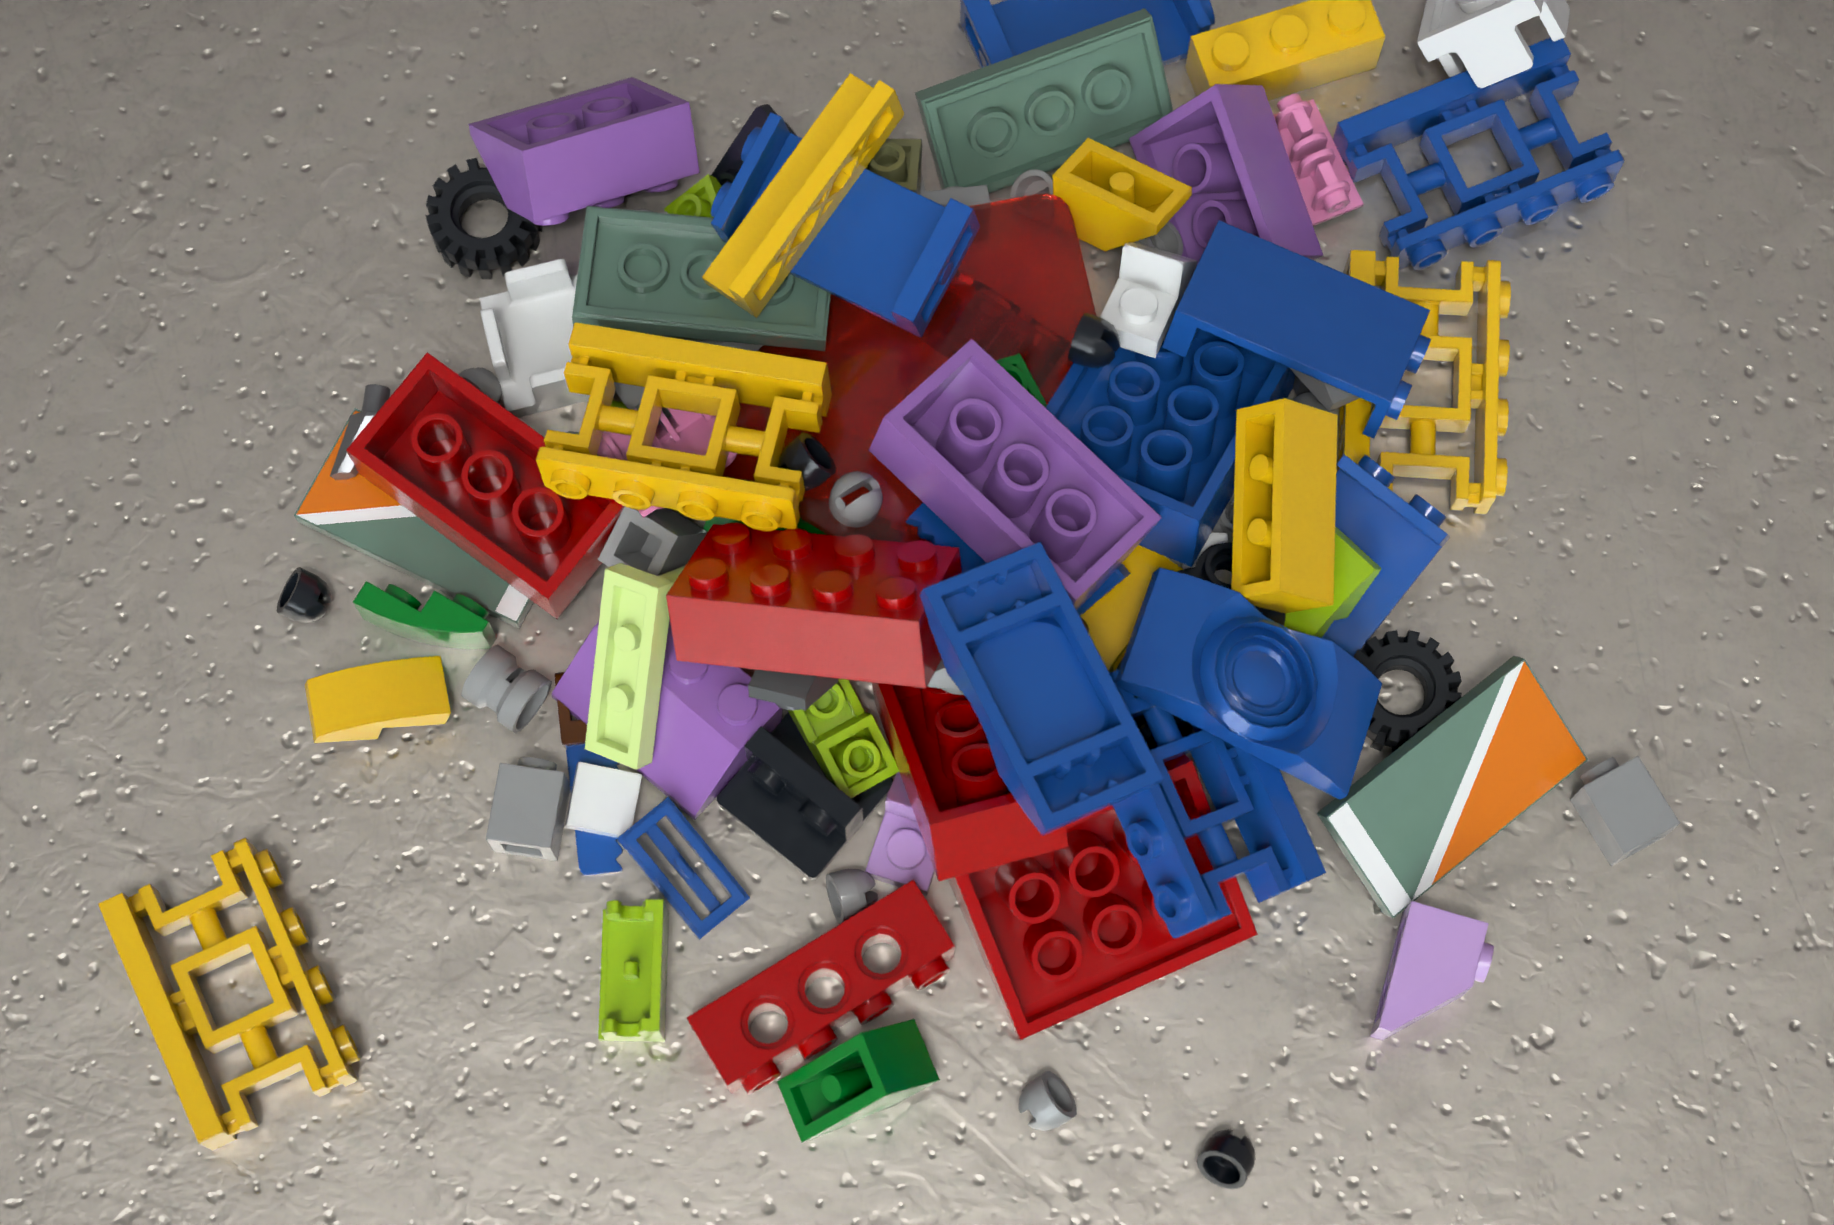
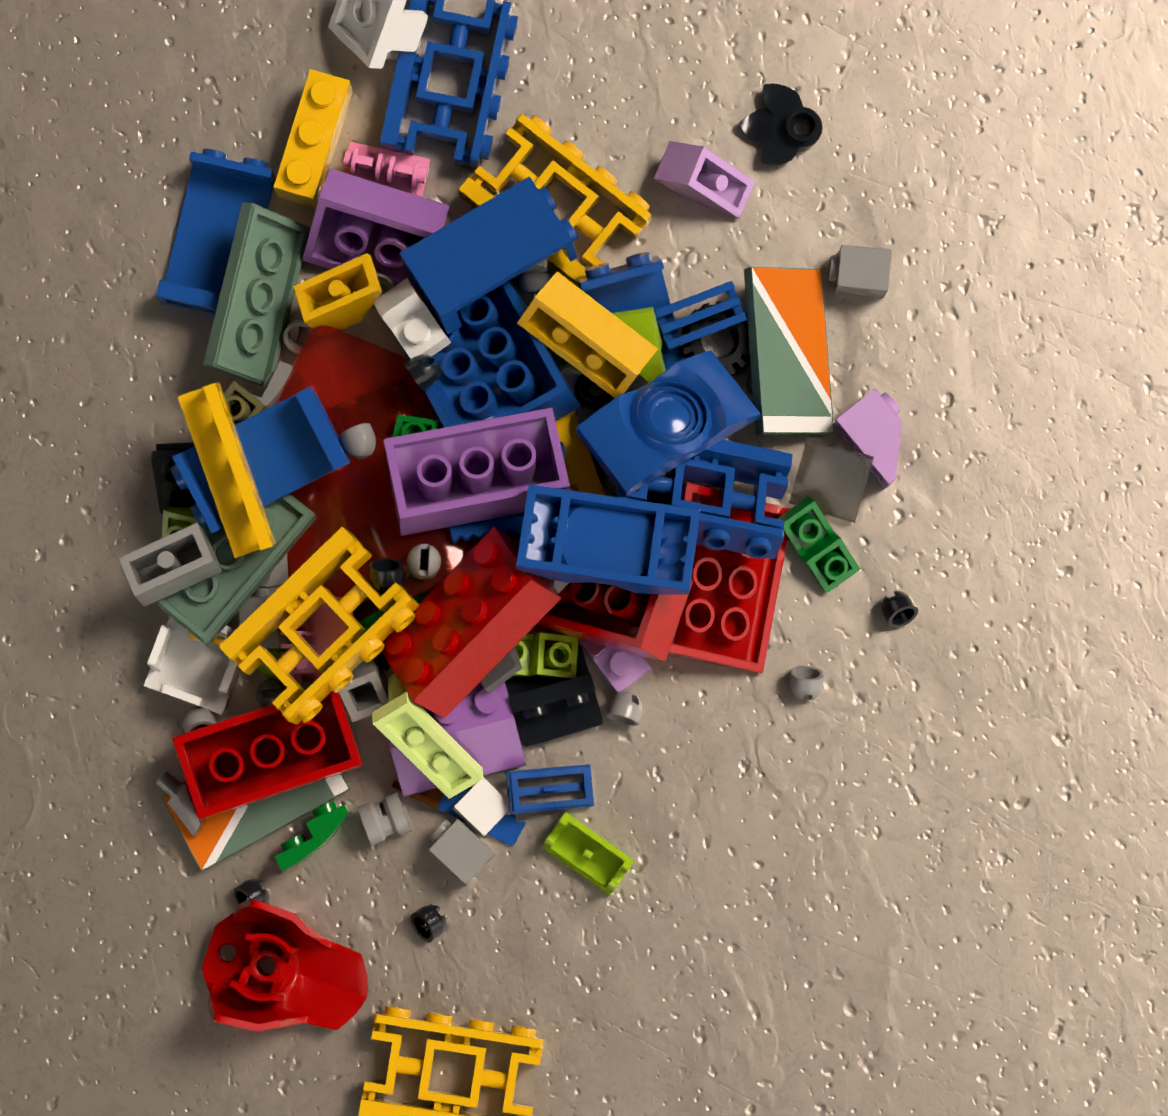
camera: 60 degrees left, 10 degrees up
yellow slope [305,656,451,743] -> none
black tyre [426,158,542,279] -> none
medium lavender slope [469,77,700,226] -> none
red brick [686,880,955,1095] -> none
green slope [777,1019,940,1143] -> none
none -> light grey brick [118,523,223,607]
none -> red piece [201,899,368,1032]
none -> light grey hinge [339,423,376,459]
none -> black hinge [410,904,448,942]
none -> lavender slope [654,141,755,219]
none -> blue tile [654,281,747,350]
none -> black plate [739,83,823,165]
none -> green slope [777,496,861,593]
none -> clear smoke piece [789,437,874,523]

